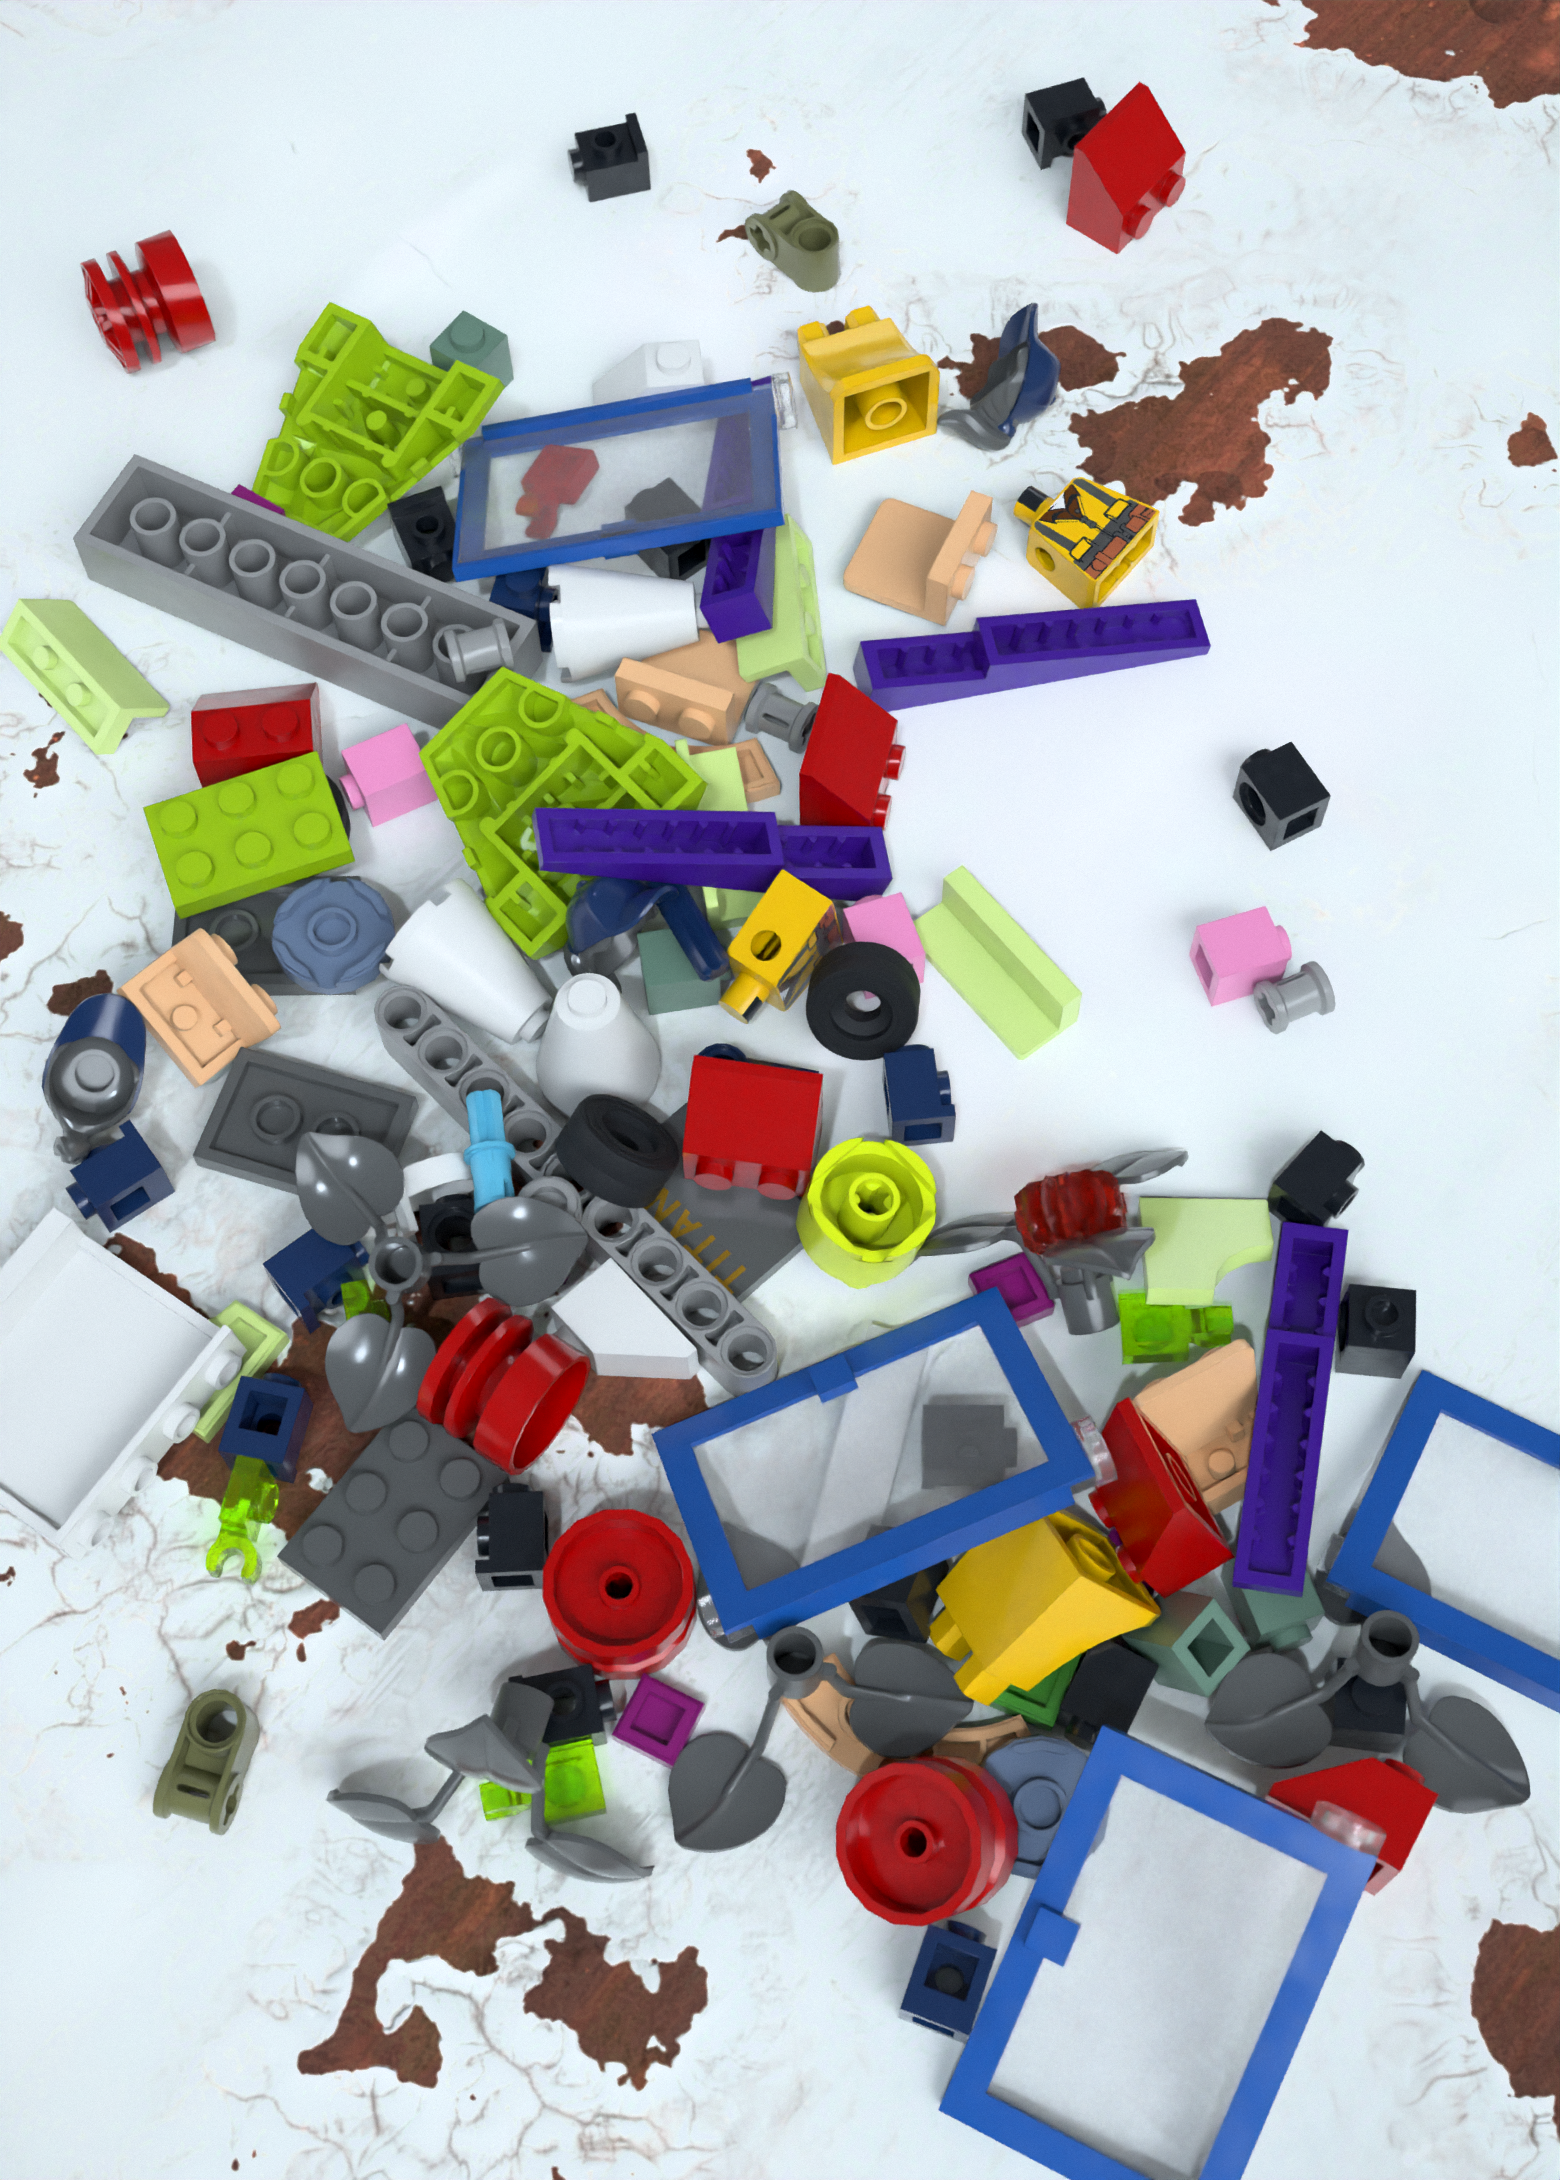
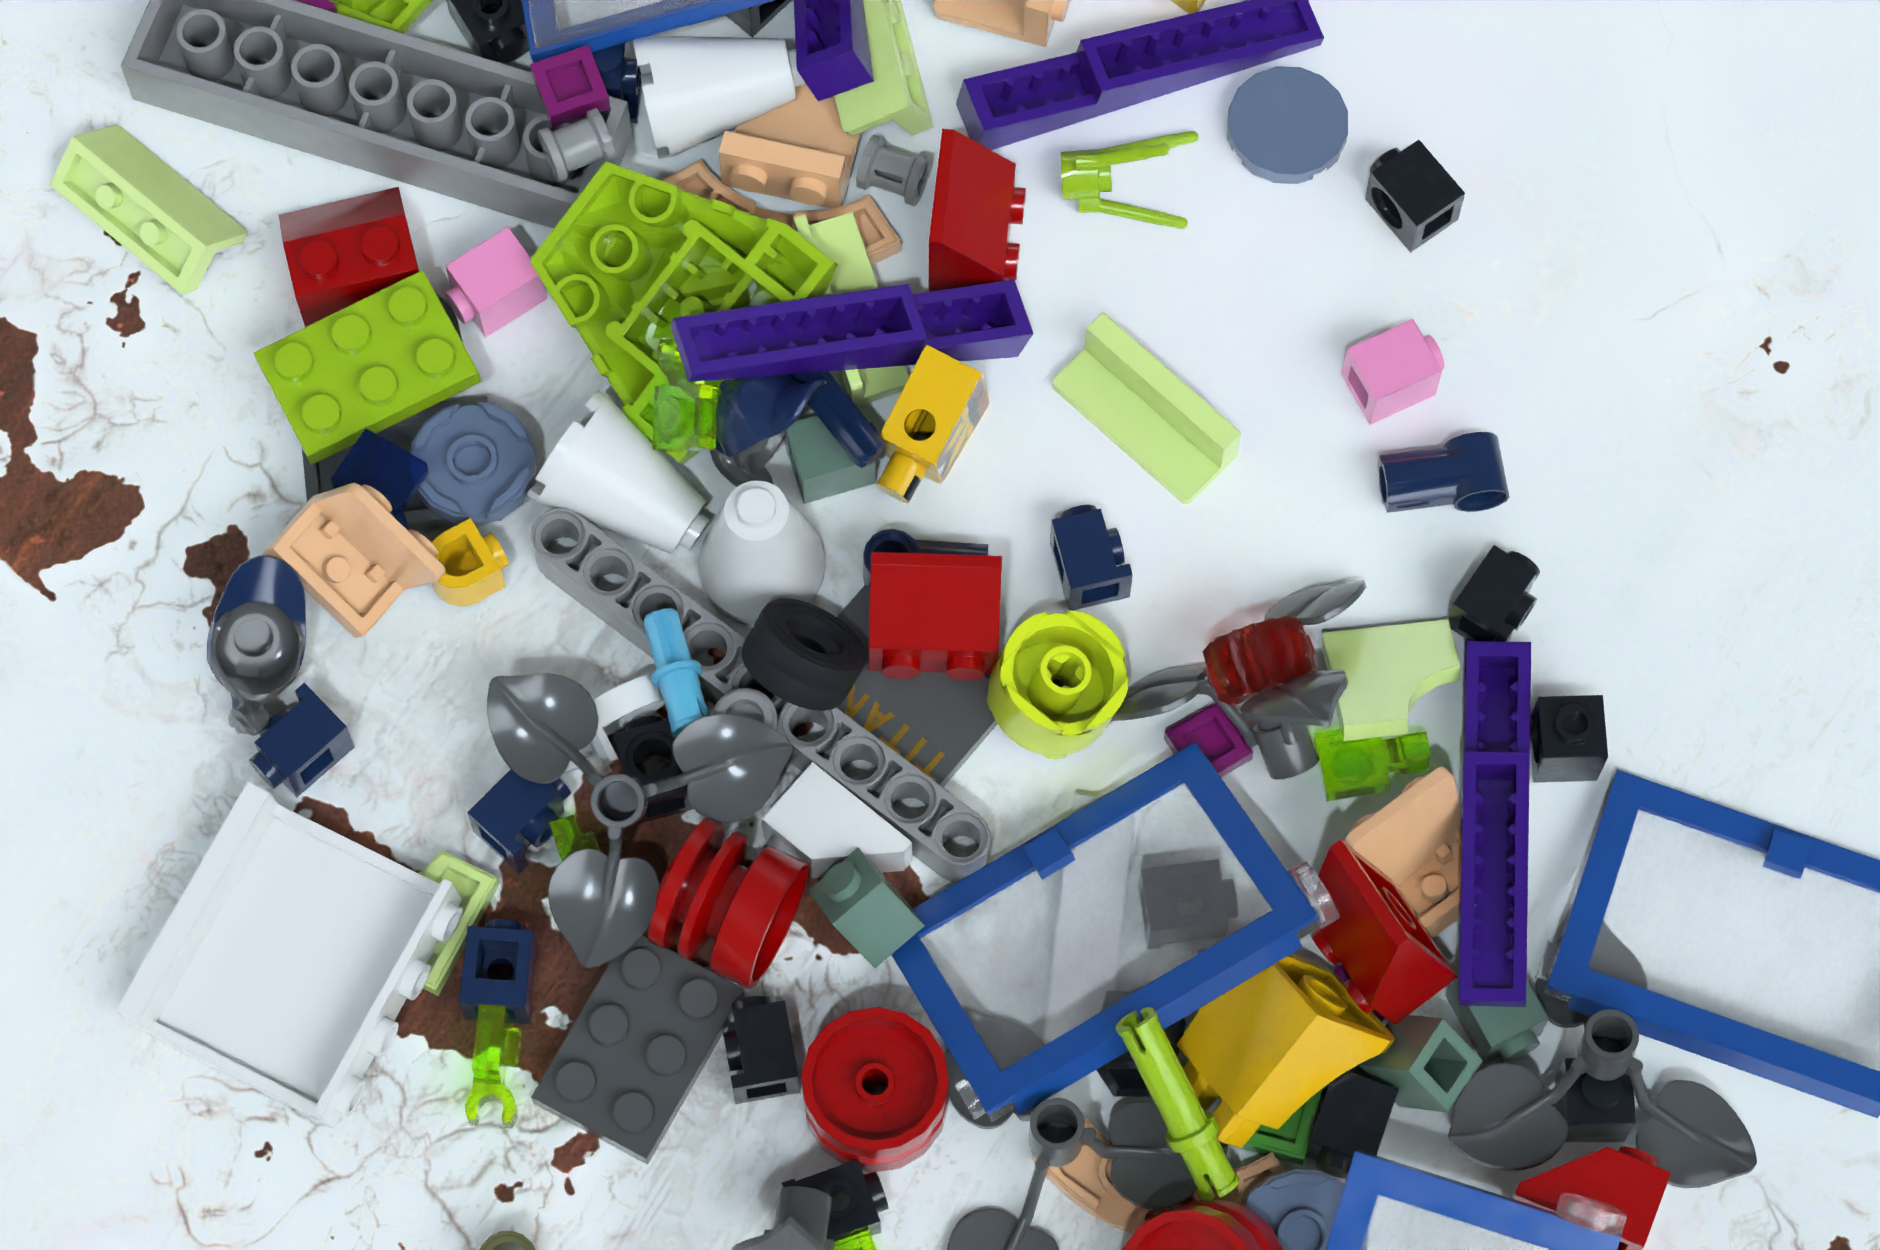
camera: 10 degrees left, 5 degrees up
dark grey plate [192,1047,419,1195] -> none
magenta tile [611,1673,705,1770] -> none
black tyre [806,942,921,1061] -> none
bright pink brick [842,892,926,999] -> none
light grey bush [1253,960,1336,1035] -> none
none -> clear blue panel [331,428,429,529]
none -> yellow plate [432,518,509,606]
none -> magenta tile [530,45,611,127]
none -> clear neon green plate [652,338,718,452]
none -> sand green brick [808,848,925,968]
none -> lime plant [1061,131,1199,229]
none -> lime pin [1116,1007,1239,1200]
none -> sand blue tile [1227,66,1348,184]
none -> dark blue piece [1378,432,1510,513]

